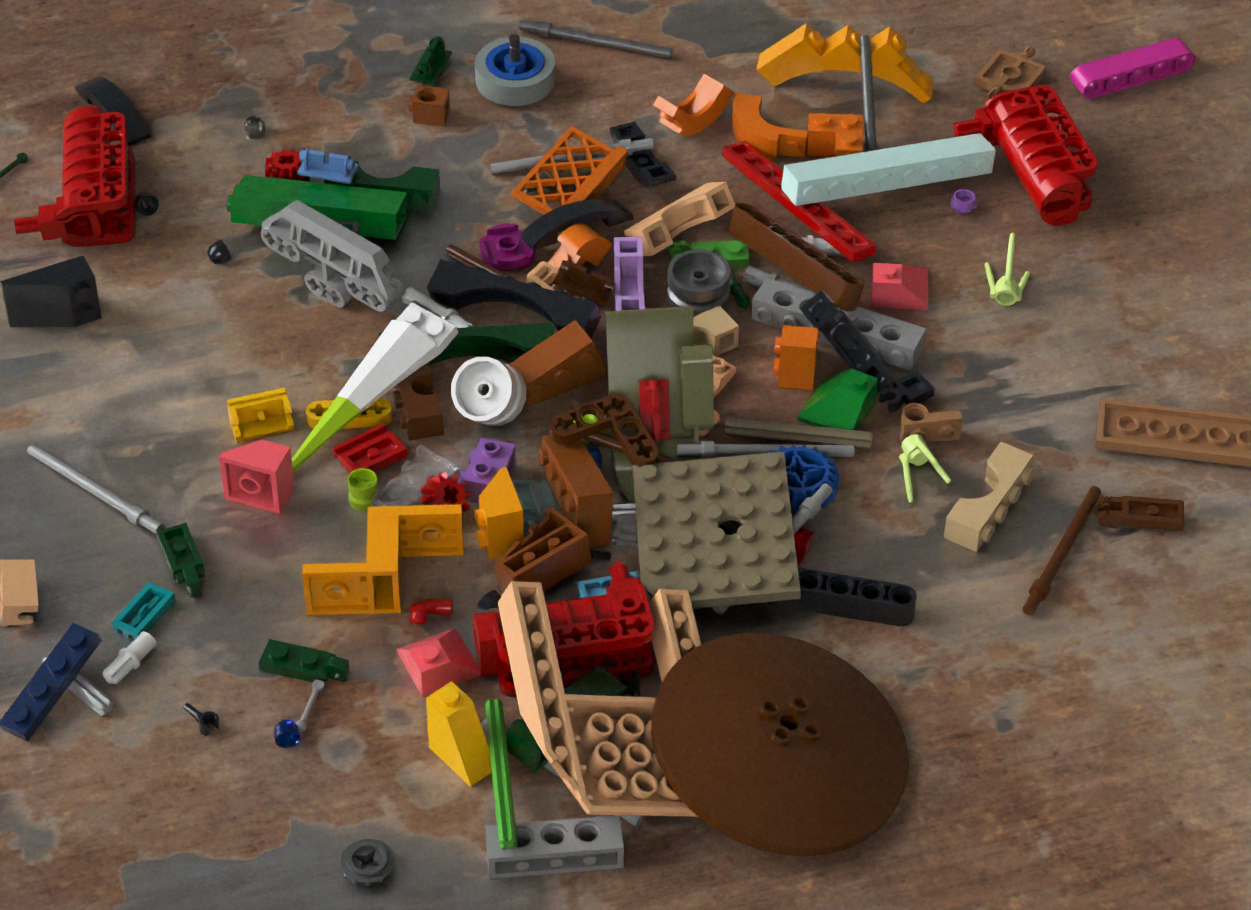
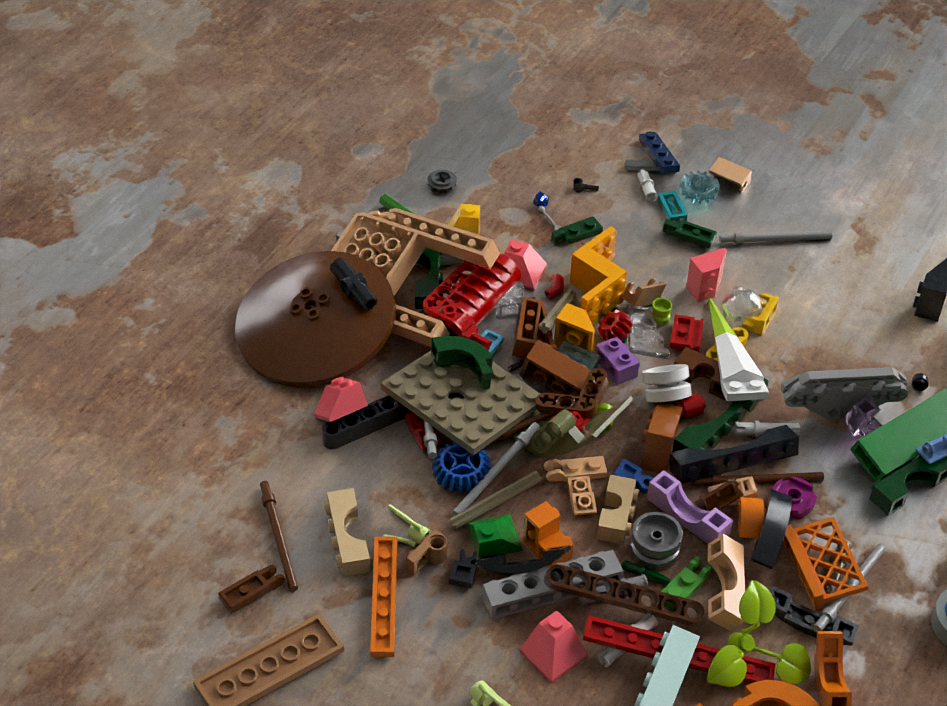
camera: 135 degrees right, 0 degrees up
none -> coral slope [314,377,368,422]
none -> black piece [330,257,378,312]
none -> orange plate [370,537,397,657]
none -> dark green arch [431,336,494,390]
none -> dark tan axle [538,289,577,334]
none -> medium nougat hinge [620,278,666,307]
none -> clear light blue gear [679,171,720,204]
none -> lime plant [707,580,811,687]
none -> clear cylinder [722,286,763,322]

